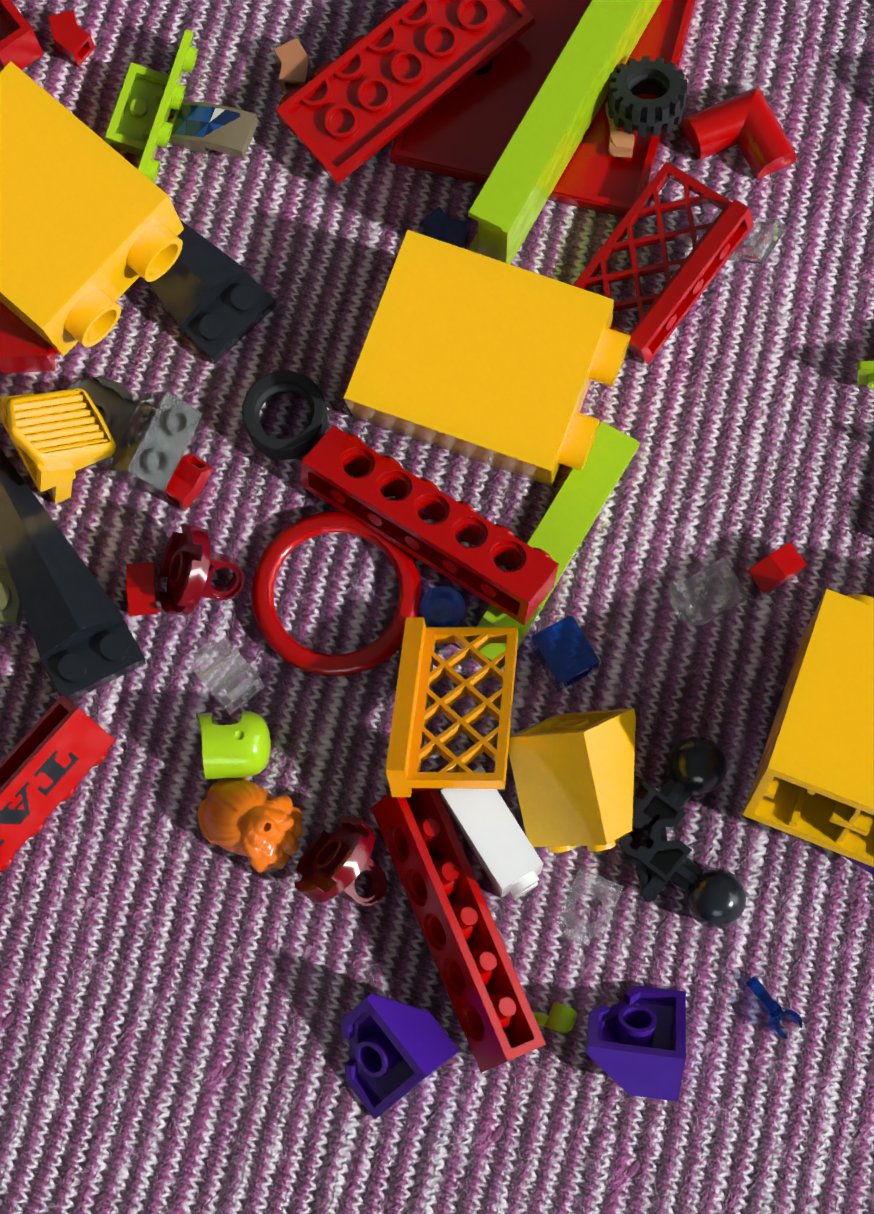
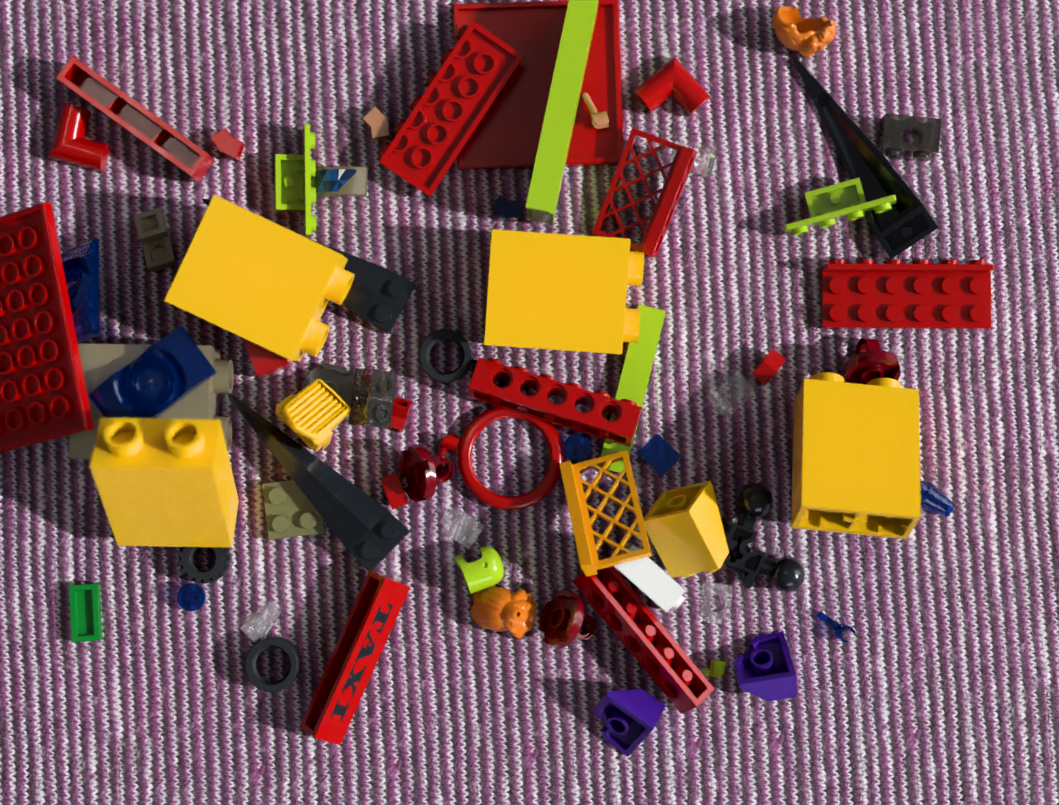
camera: 20 degrees left, 10 degrees up
black tyre [608,56,687,137] -> none
none -> red hand [436,434,461,456]

